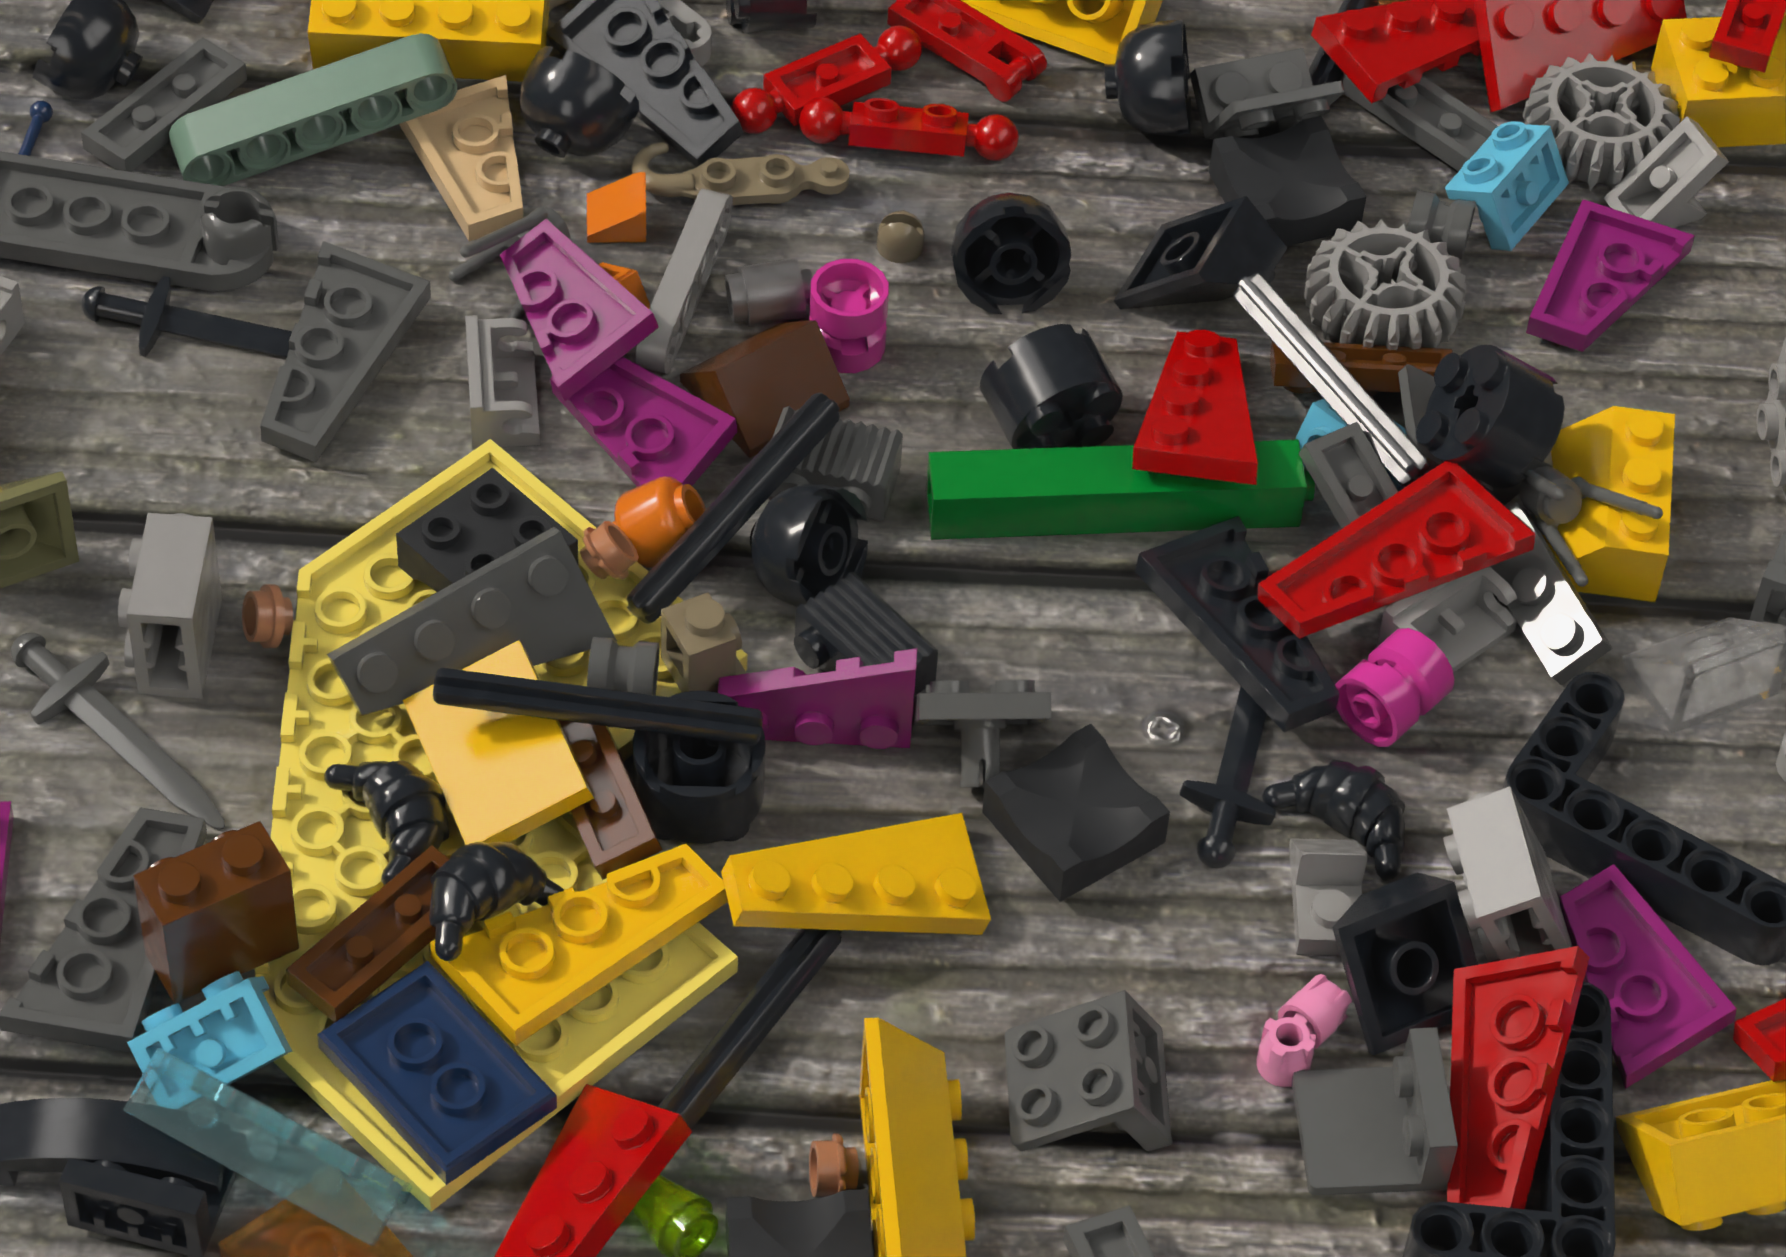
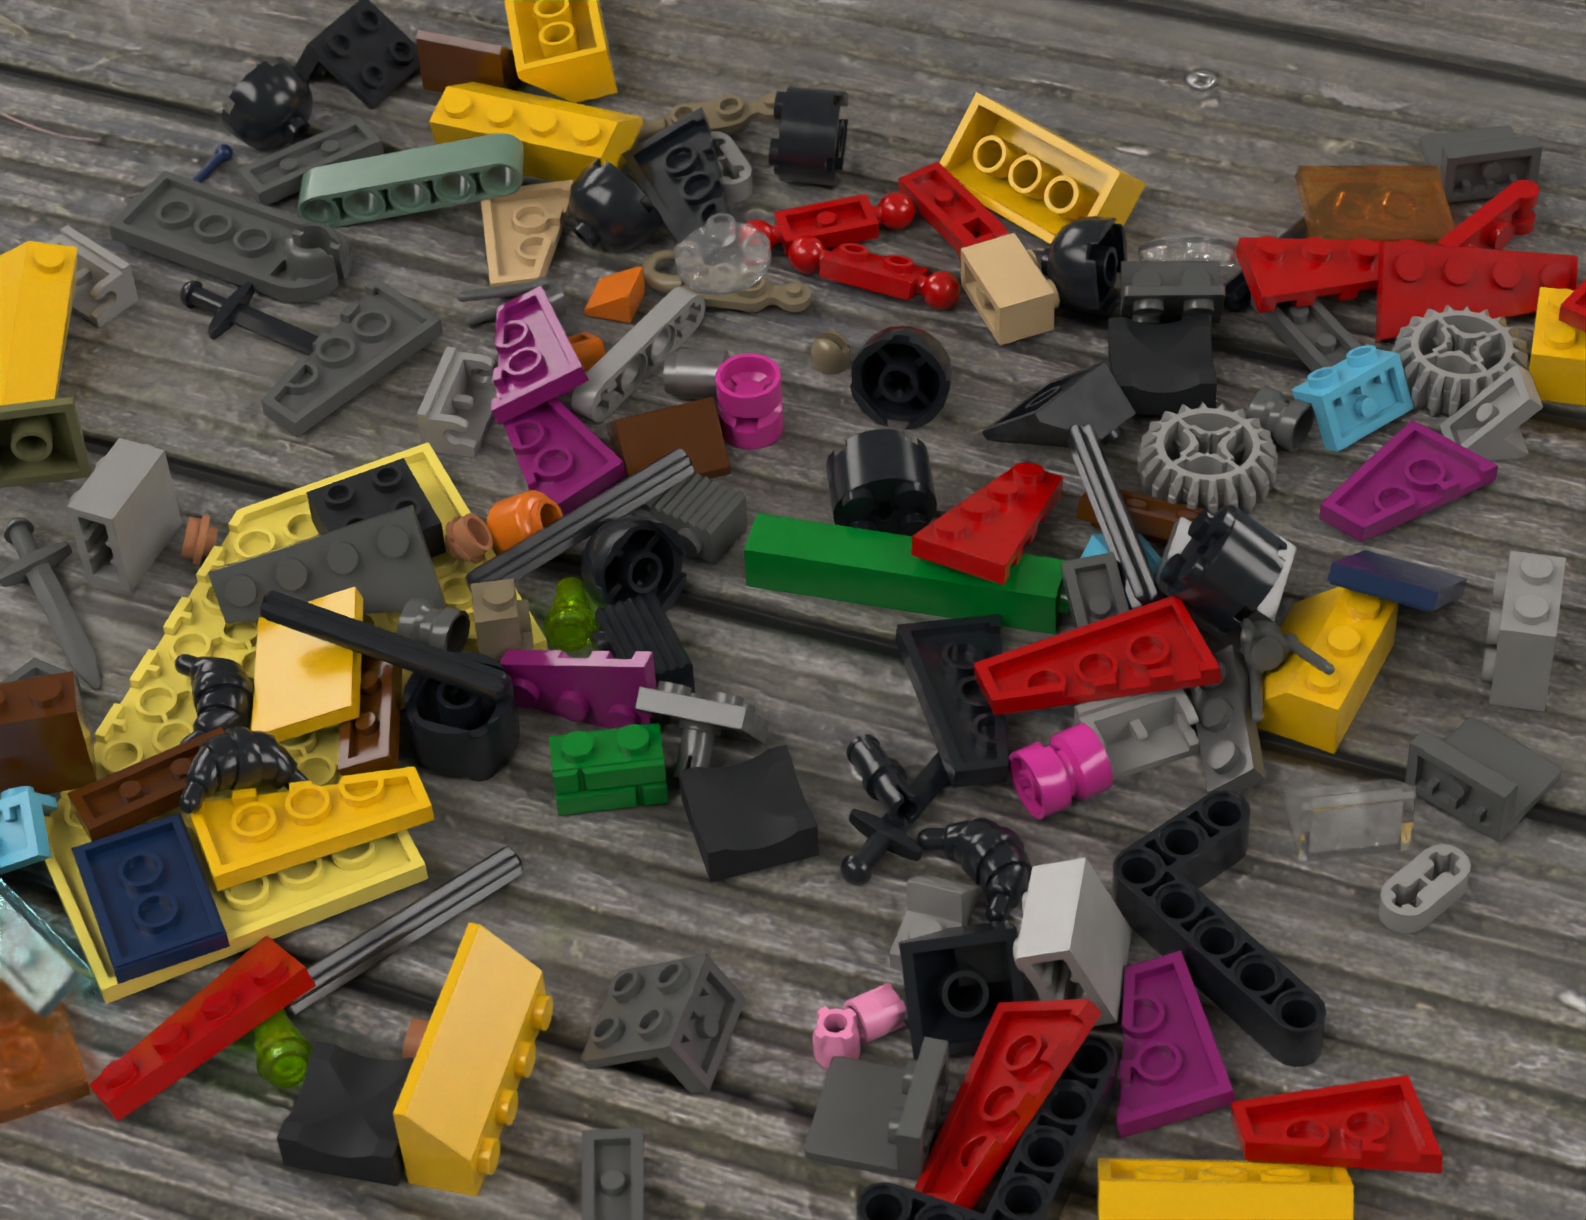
camera: 25 degrees right, 5 degrees down
yellow wing [721,813,991,935] -> none
none -> clear neon green cone [543,577,596,651]
none -> green brick [549,723,669,816]
none -> clear dish [673,213,772,295]
none -> black pin [846,734,924,826]
none -> tan brick [961,233,1059,346]
none -> clear dish [1138,231,1237,267]
none -> dark blue tile [1327,550,1467,612]

